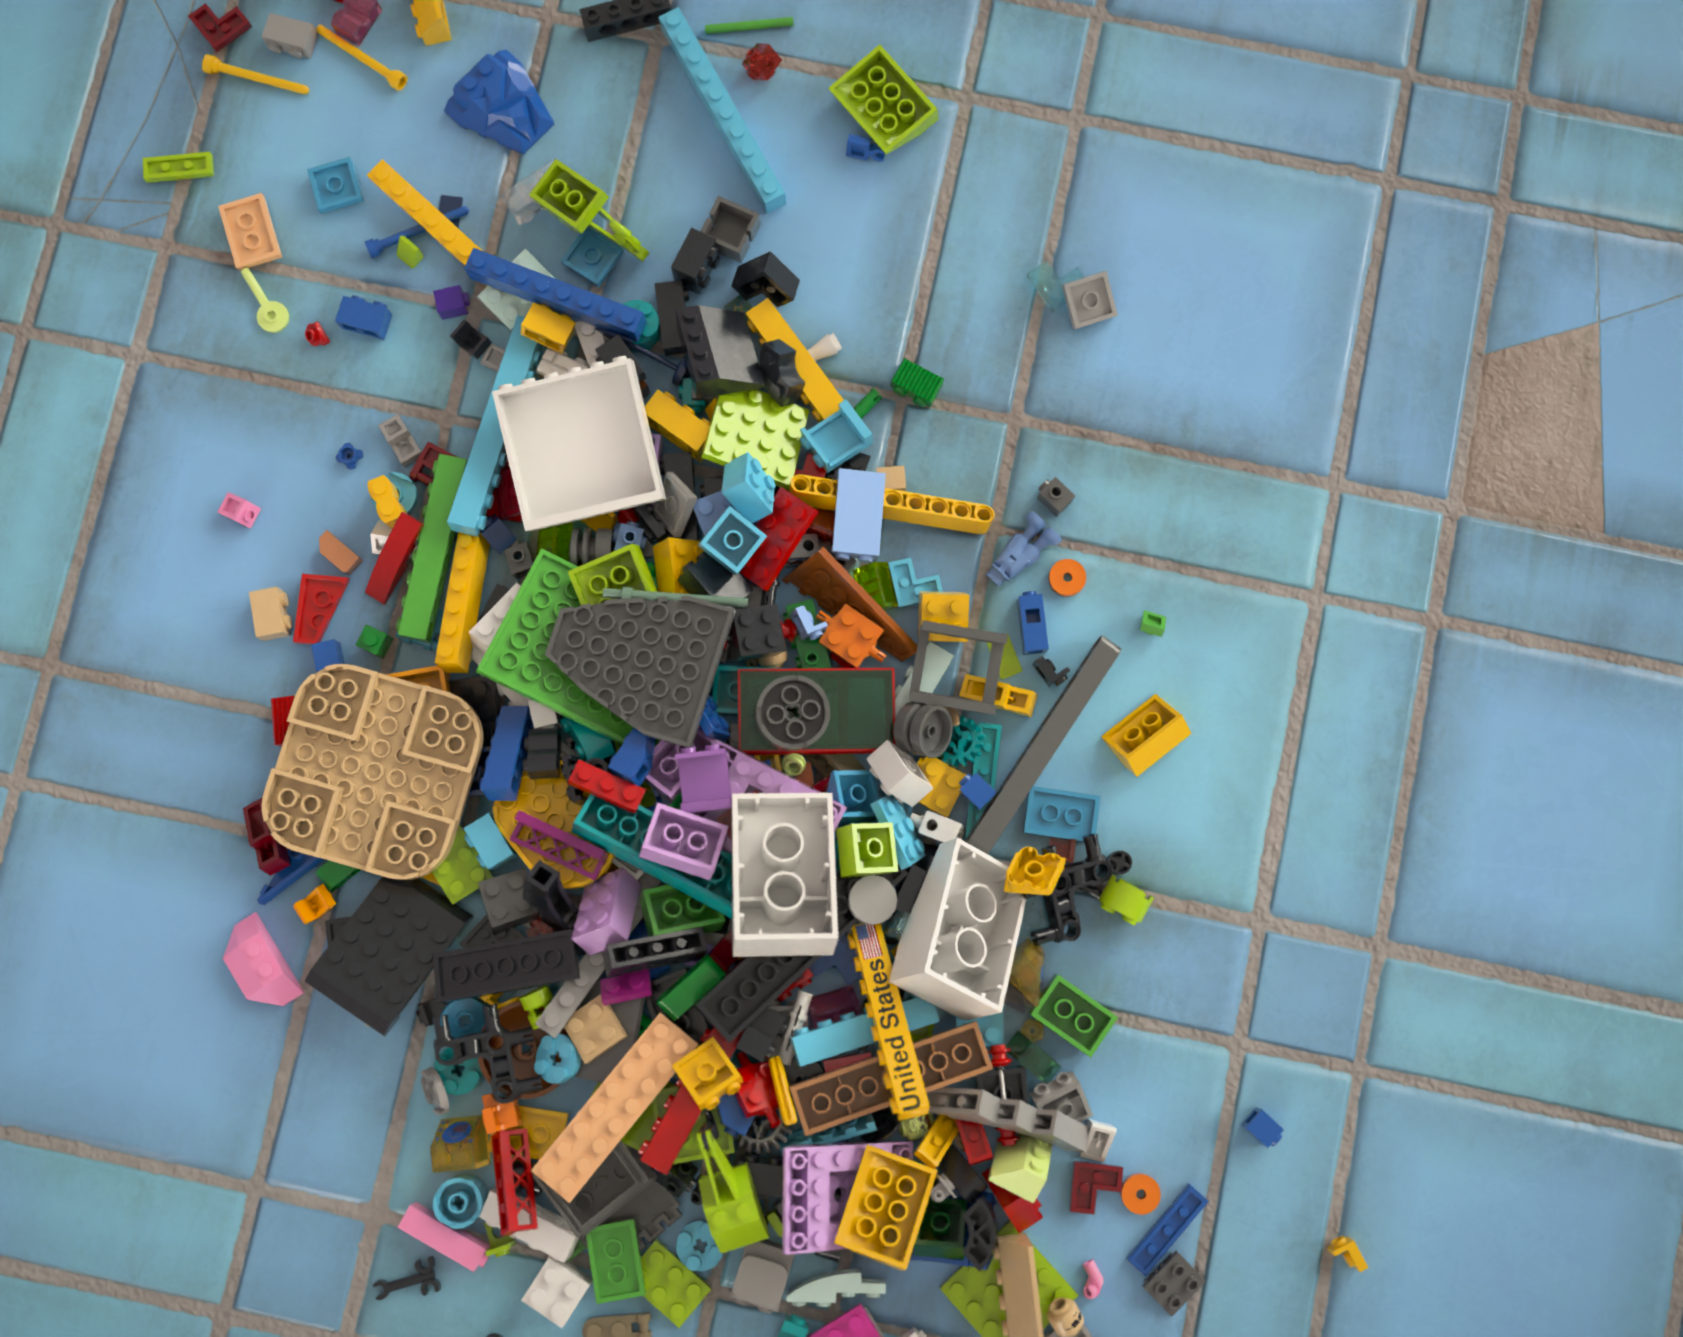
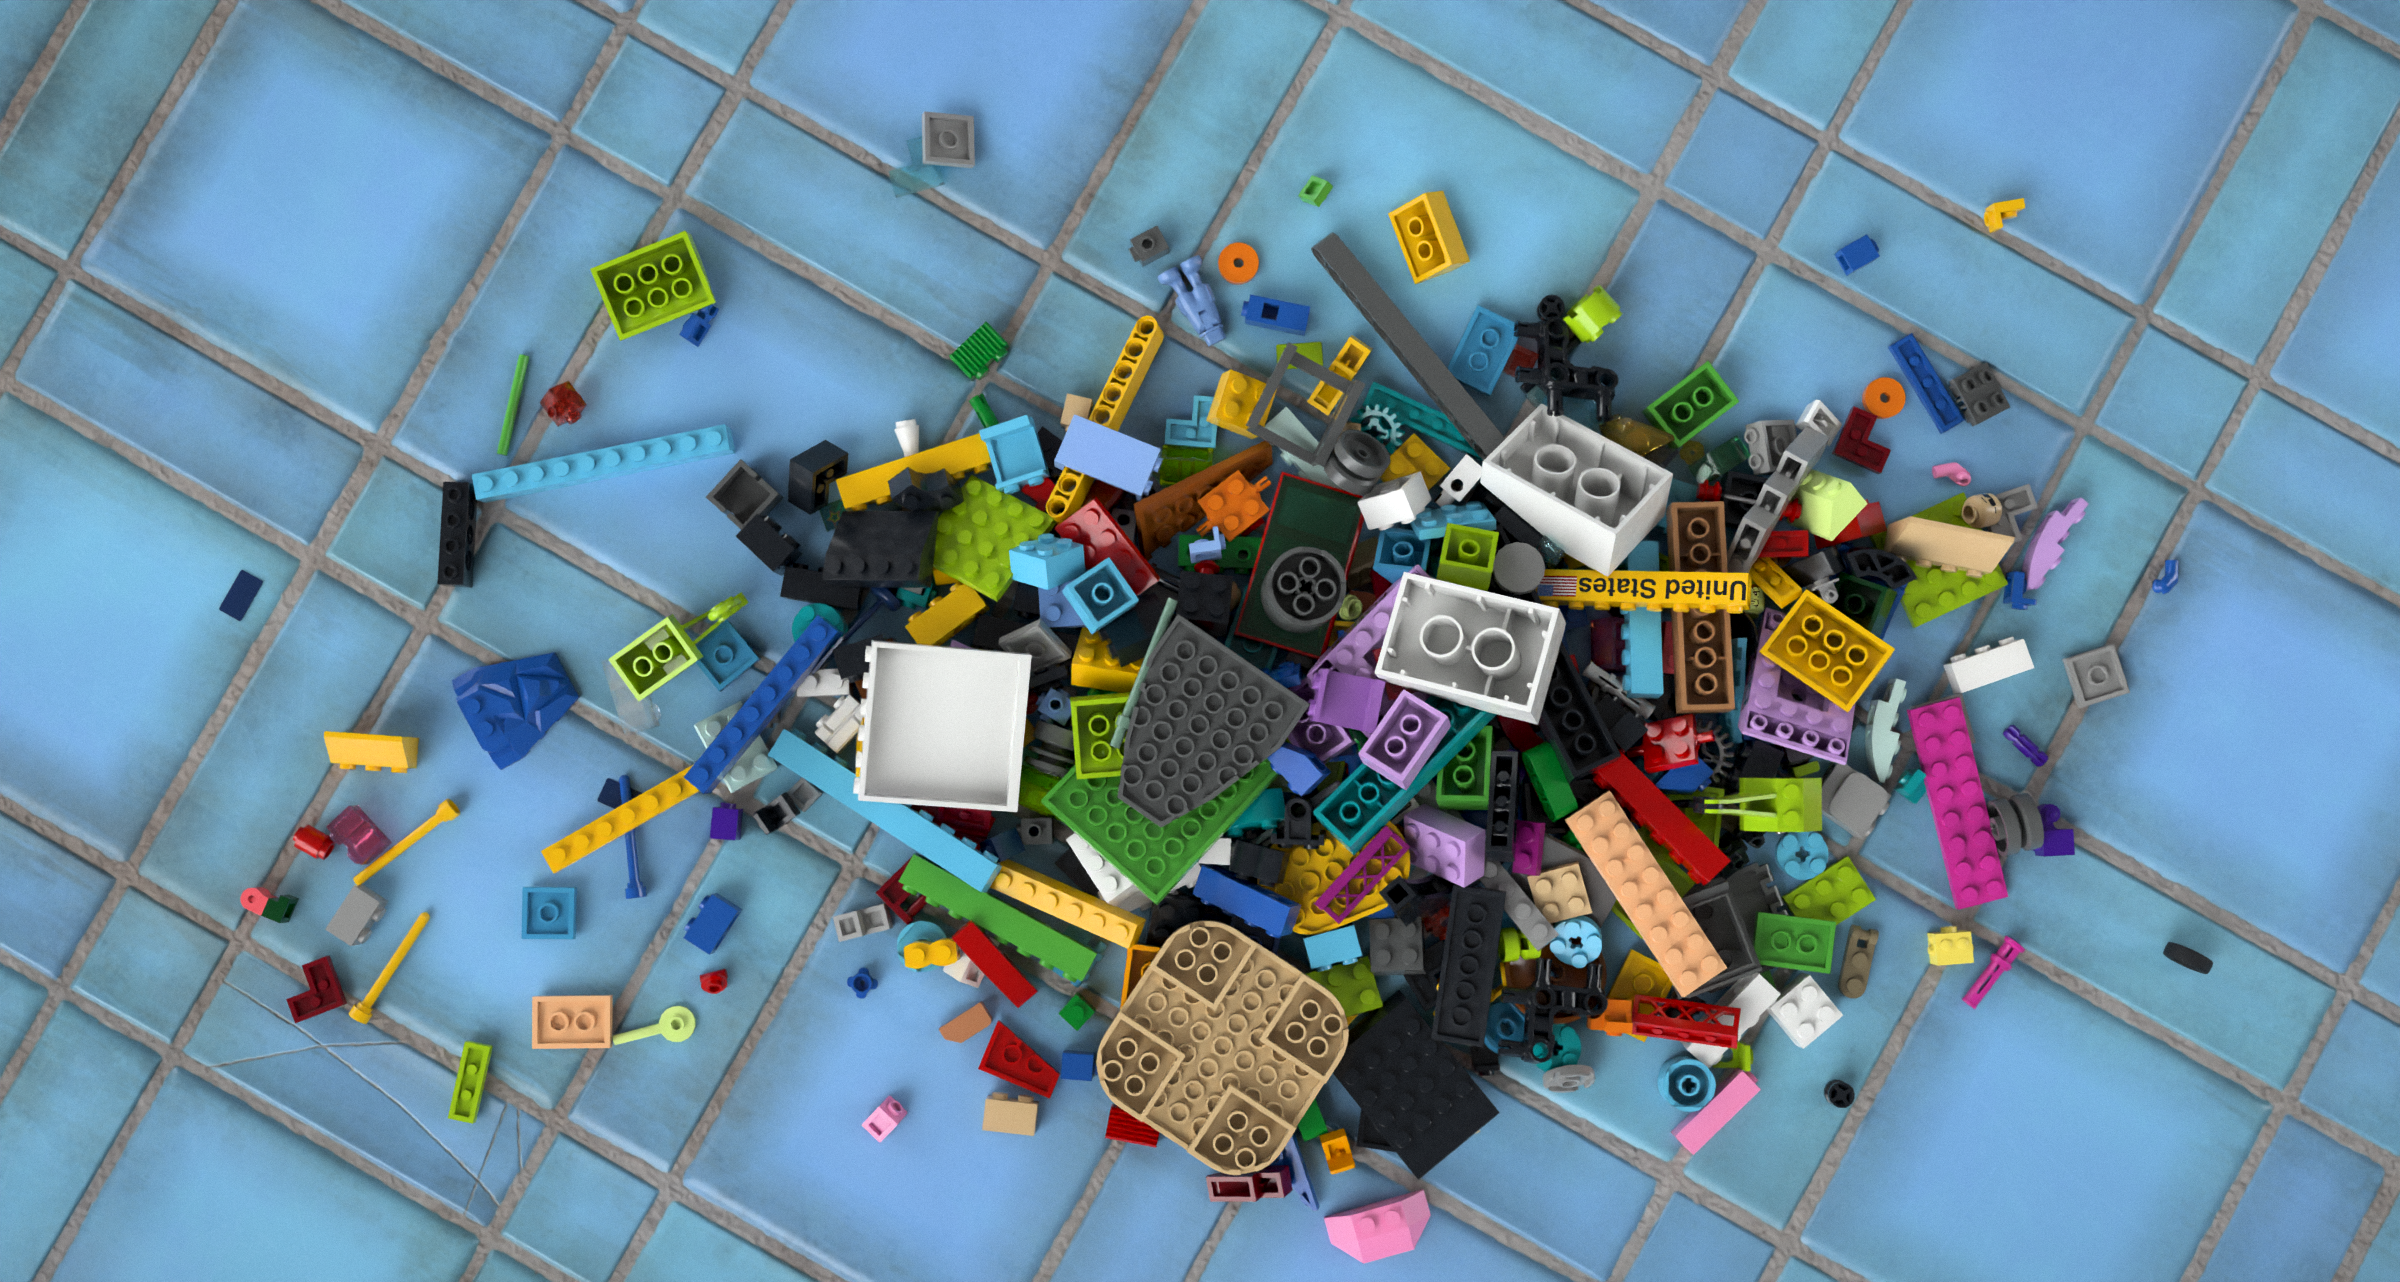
camera: 75 degrees left, 5 degrees up
black bar [373,1256,441,1300] -> none
lime slope [397,235,424,269] -> none
clear yellow slope [430,1115,491,1173] -> none
yellow brick [521,302,576,355] -> none
red plate [568,760,646,813] -> none
yellow plate [672,1037,743,1111] -> none
yellow axle [768,1056,797,1126] -> none
blue brick [958,773,997,811] -> none
yellow slope [1004,847,1066,896] -> none
black bracket [1032,656,1070,687] -> none

